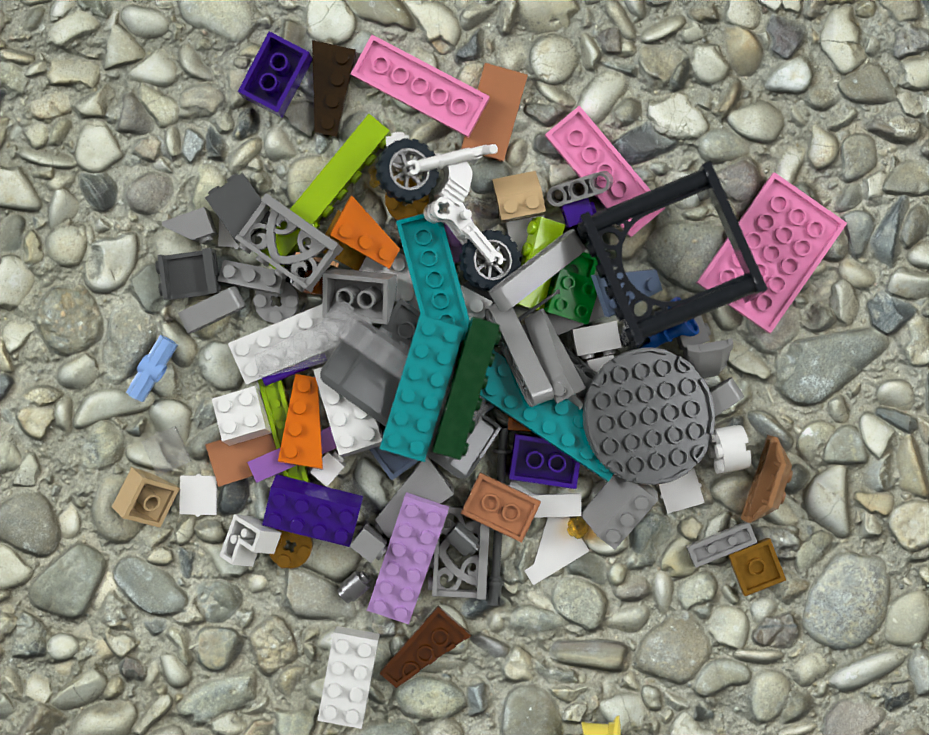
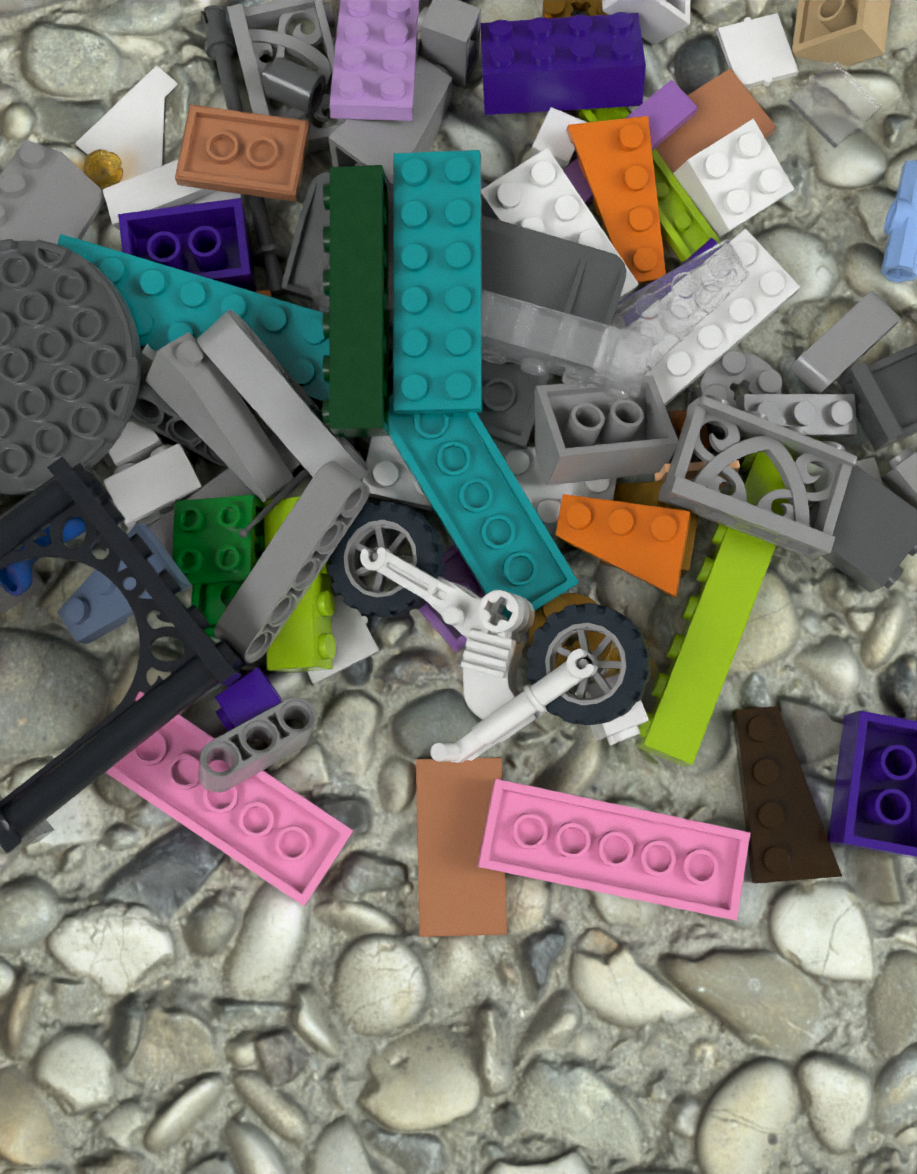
camera: 160 degrees right, 10 degrees down
tan slope [492,171,546,223] -> none

